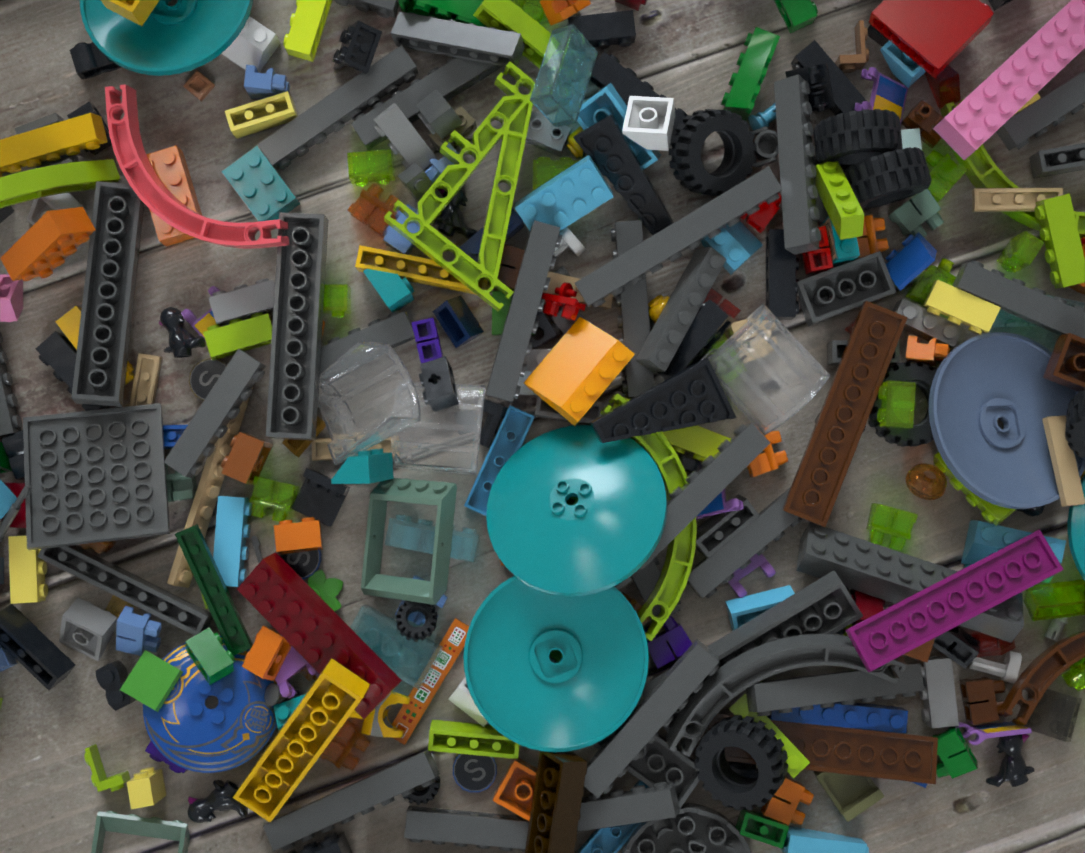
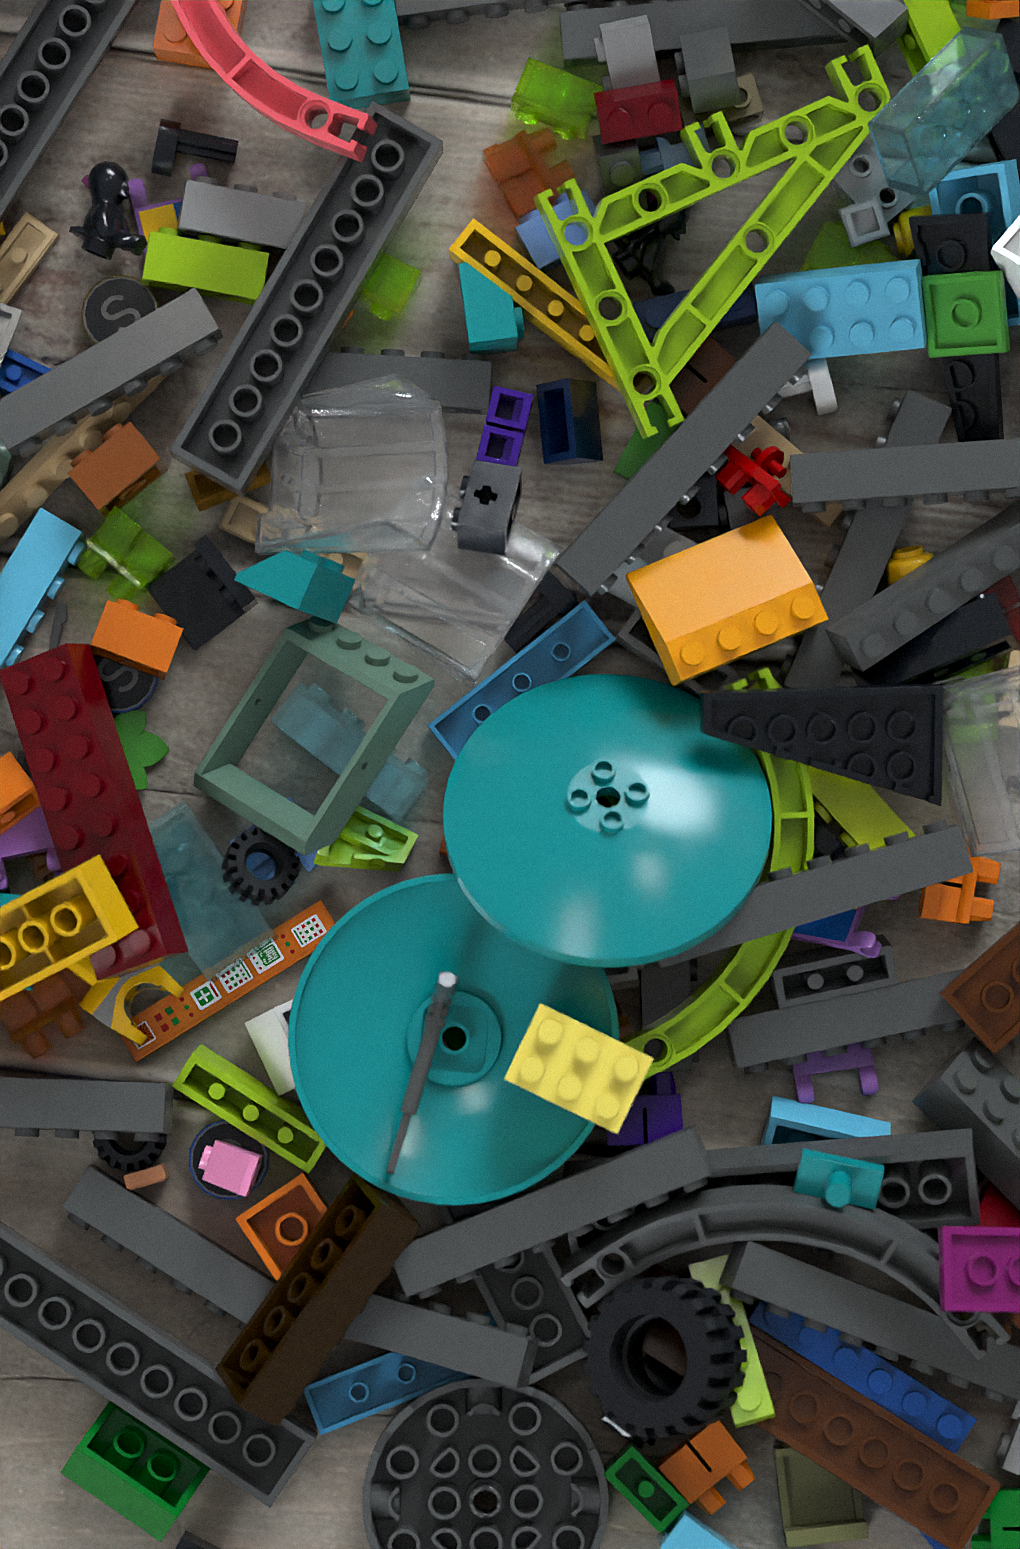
camera: 25 degrees right, 0 degrees up
none -> nougat tile [123,1163,169,1191]
none -> black piece [151,119,239,177]
none -> bright pink slope [199,1139,264,1197]
none -> lime wing [313,805,419,872]
none -> dark grey piece [386,971,459,1175]
none -> light yellow brick [504,1003,654,1134]
none -> dark red brick [593,79,683,144]
none -> teal tile [794,1148,884,1209]
none -> light grey tile [838,196,890,248]
none -> bright green tile [921,270,1010,358]

